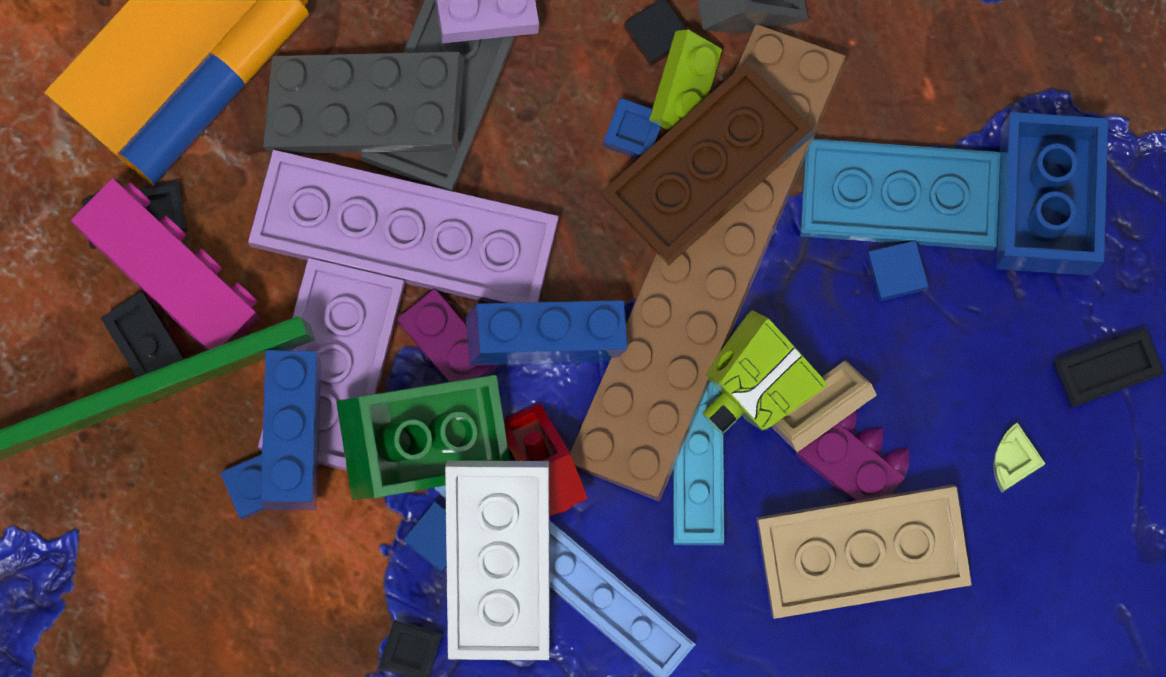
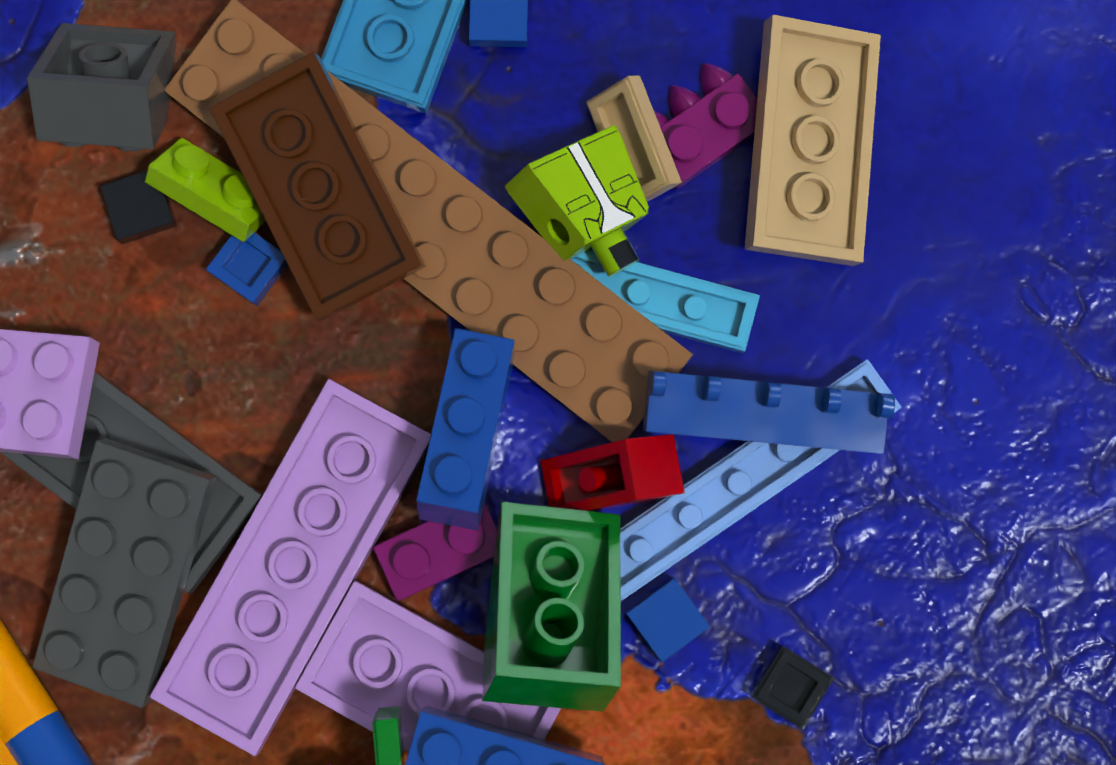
camera: 70 degrees left, 5 degrees up
white plate [445,460,550,660] -> none
none -> blue hinge [643,371,895,454]

